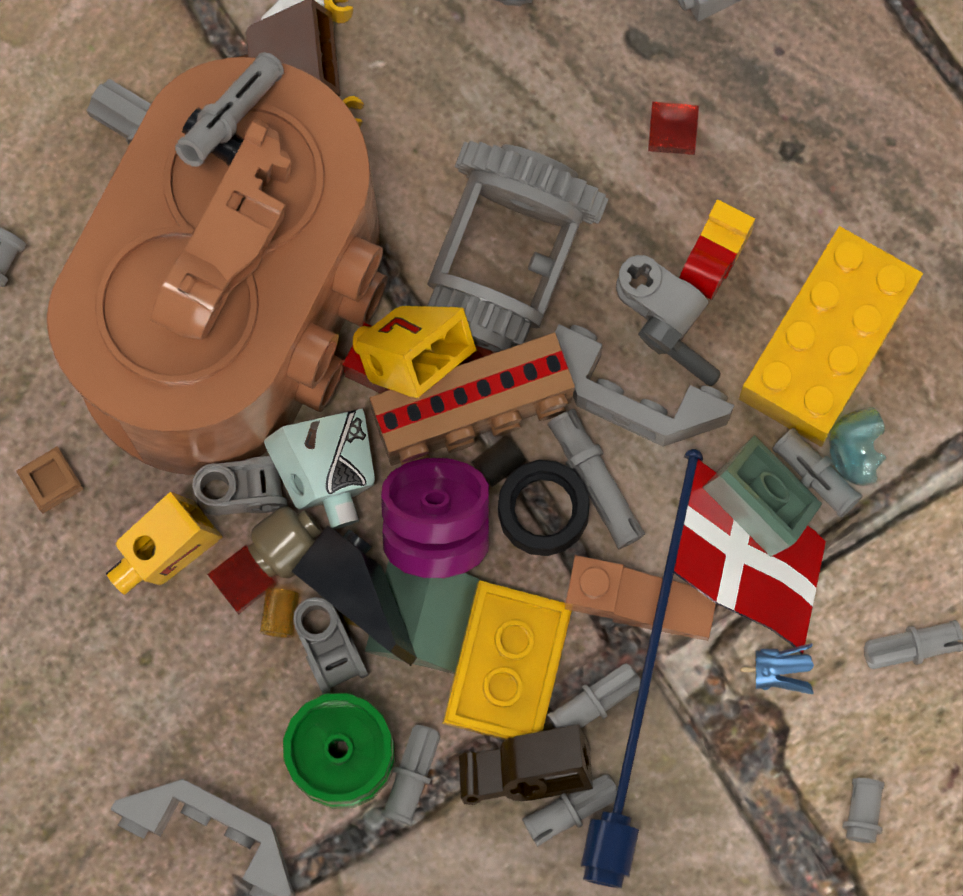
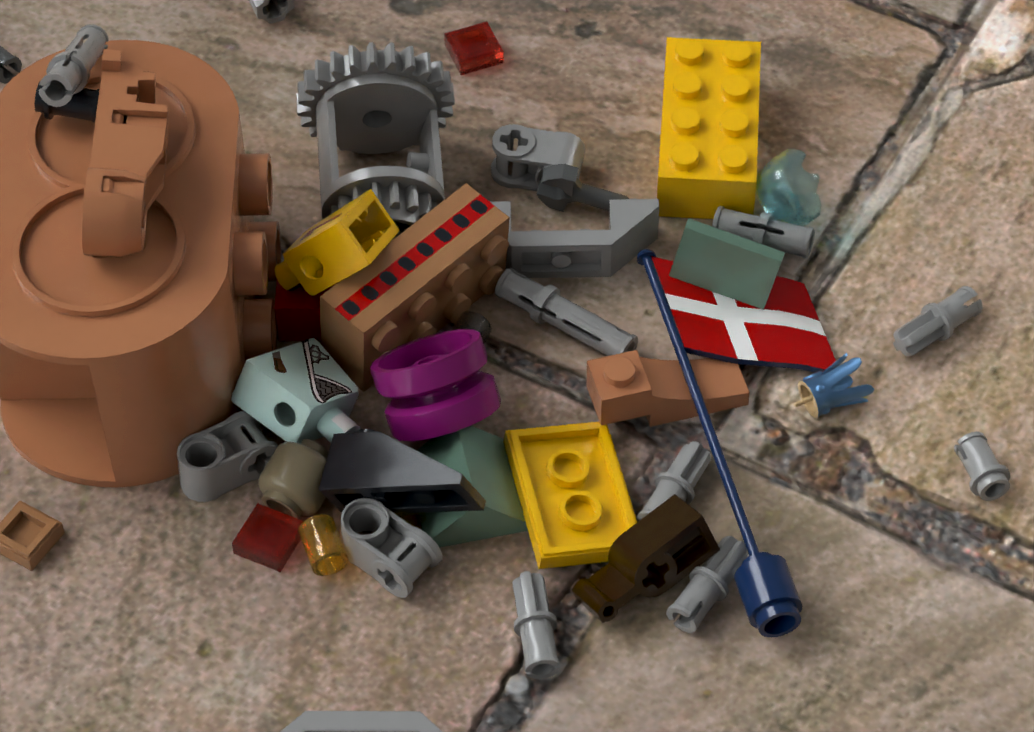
camera: 30 degrees left, 25 degrees down
yellow torso [106,492,223,595] -> none
green wheel [283,693,395,809] -> none
black tyre [498,460,590,556] -> none
leg [679,199,755,300] -> none

